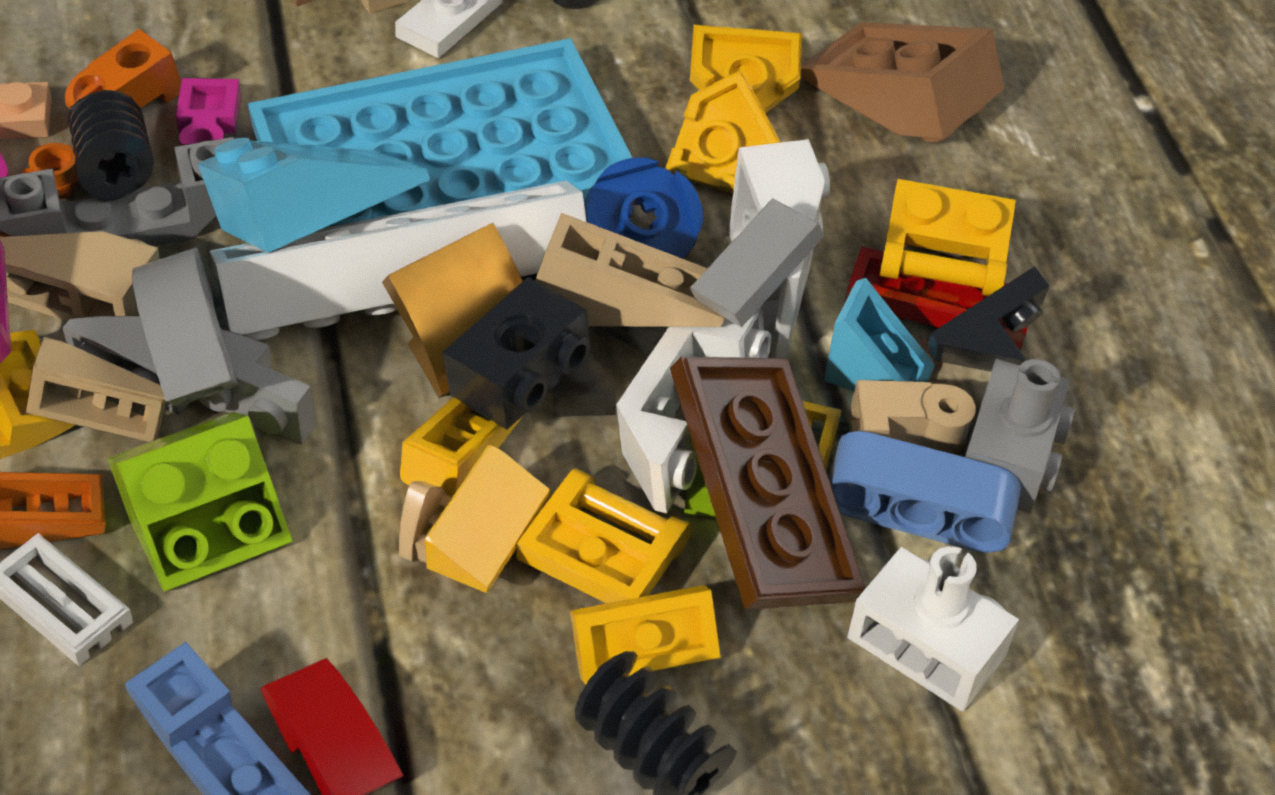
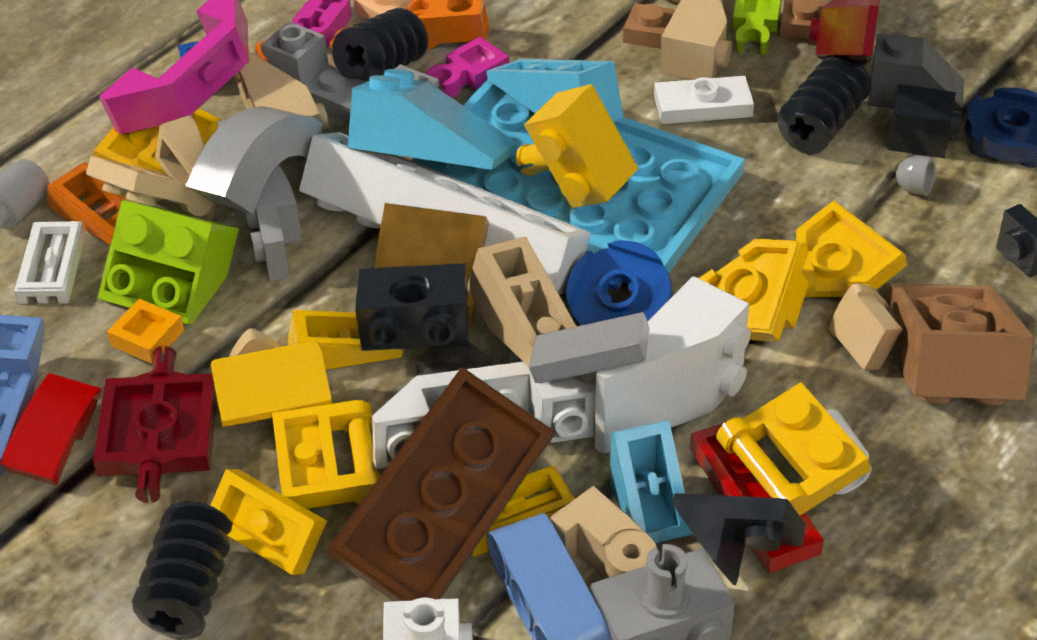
camera: 55 degrees right, 5 degrees down
none -> tan plate [86,156,213,216]
none -> dark red plate [93,346,217,503]
none -> light orange plate [107,299,185,364]
none -> medium azure slope [486,59,624,122]
none -> yellow brick [516,84,639,208]
none -> tan tile [829,283,902,371]

